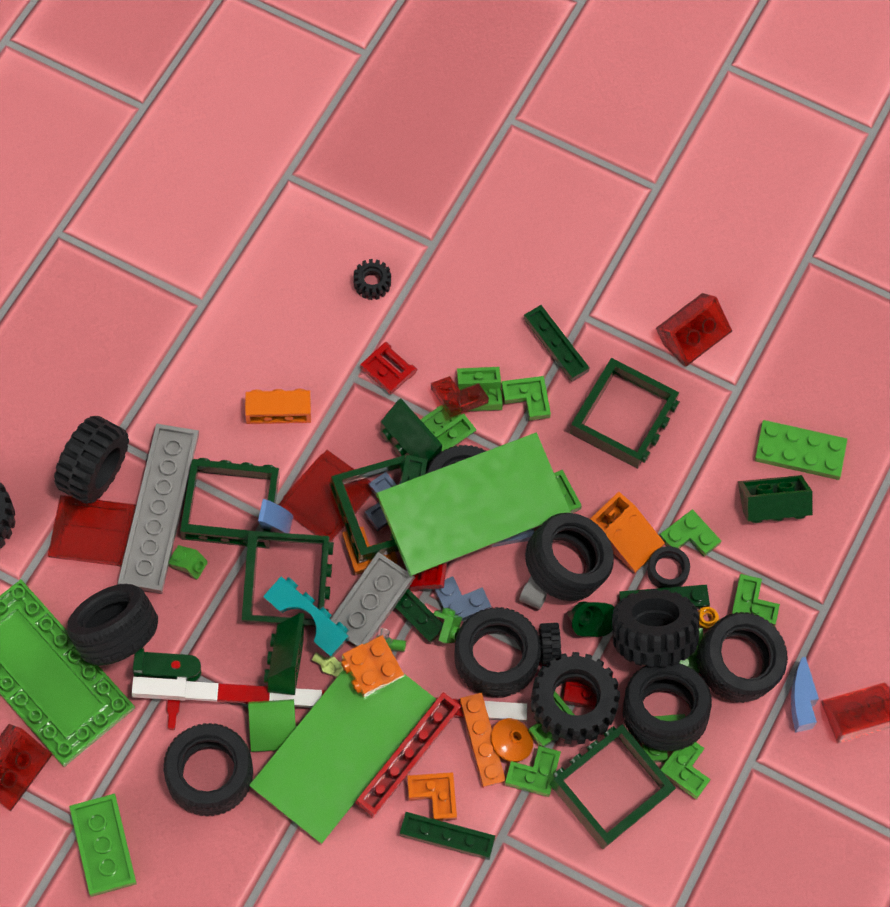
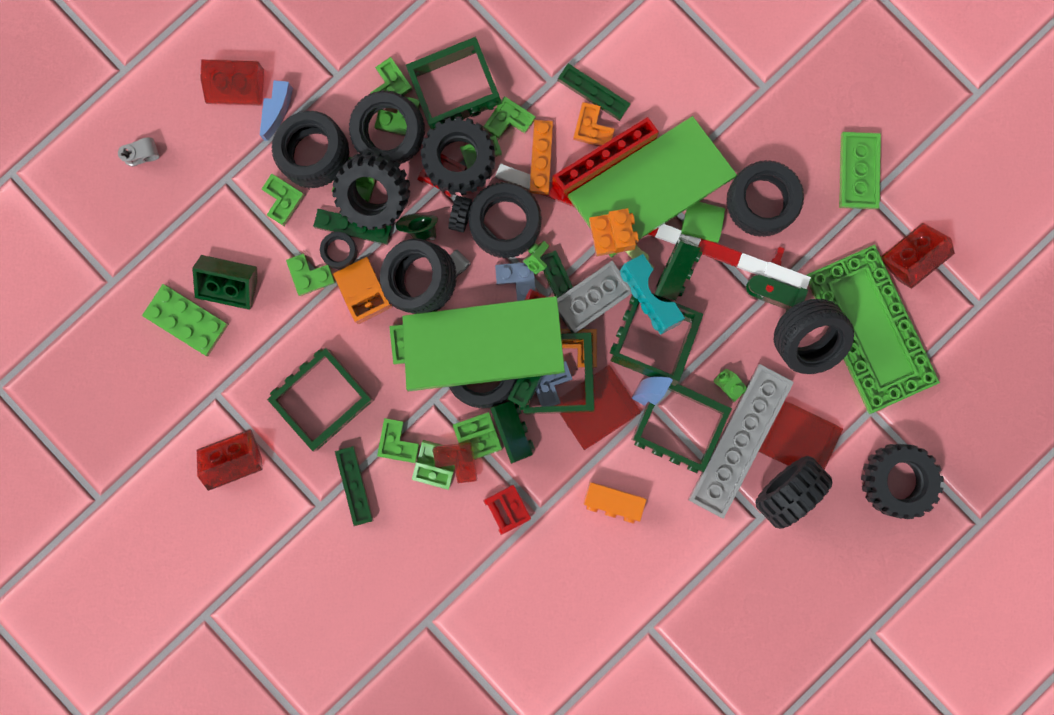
camera: 160 degrees left, 20 degrees up
black tyre [354,259,391,300] -> none
arm [376,628,406,652] -> none
orange dish [491,718,533,762] -> none
light orange plate [698,607,719,629] -> none

